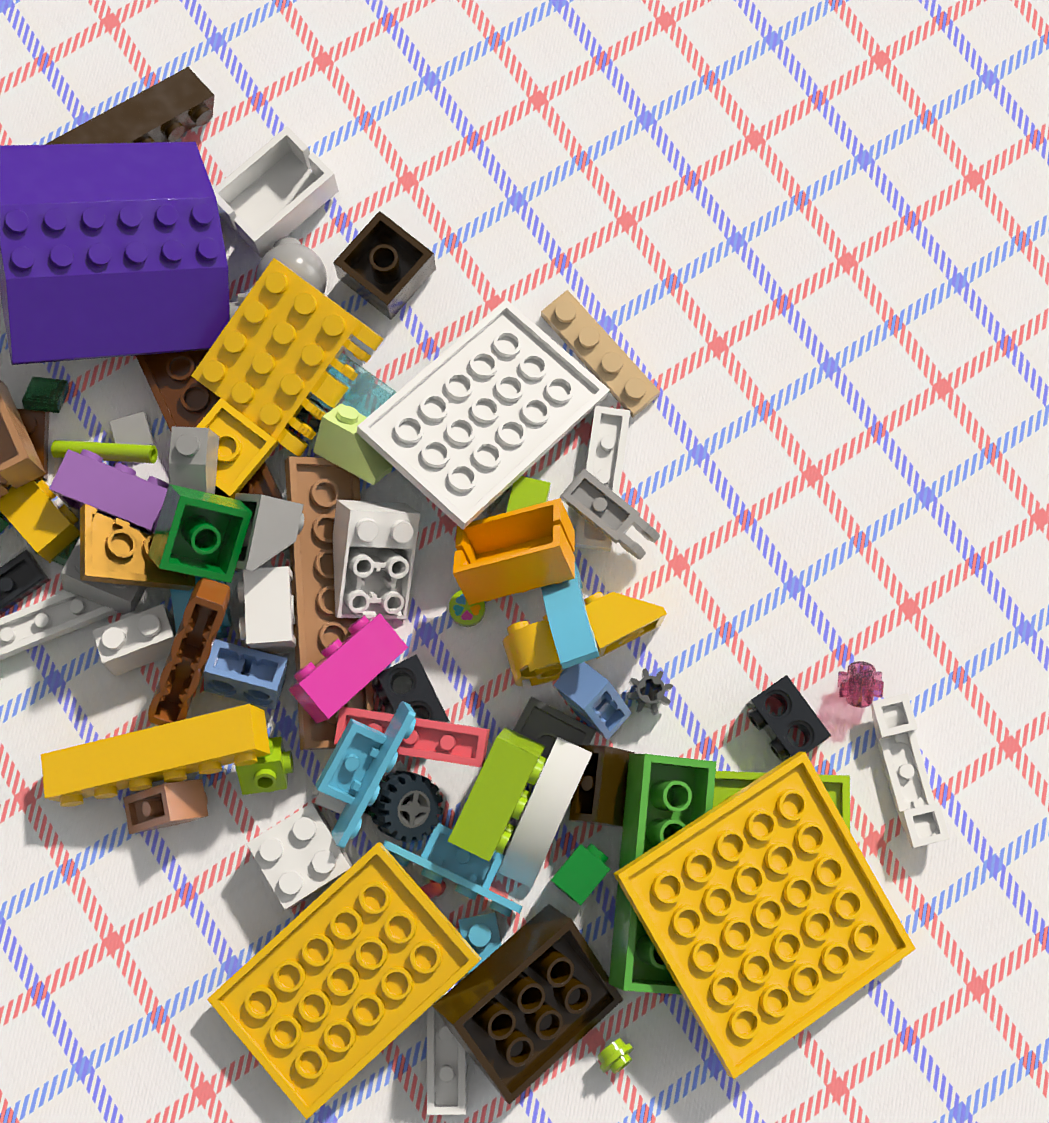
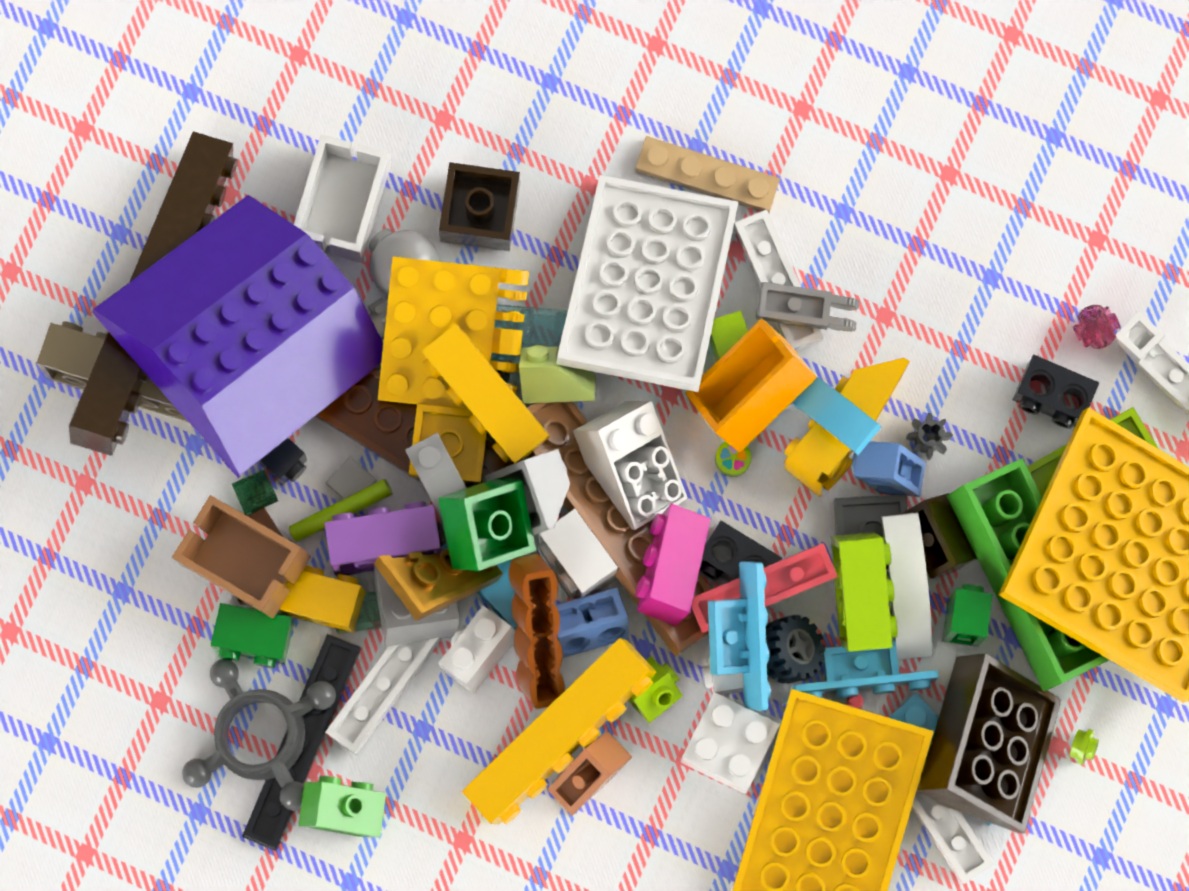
camera: 35 degrees left, 0 degrees up
none -> black brick [258,438,307,486]
none -> yellow brick [421,323,551,463]

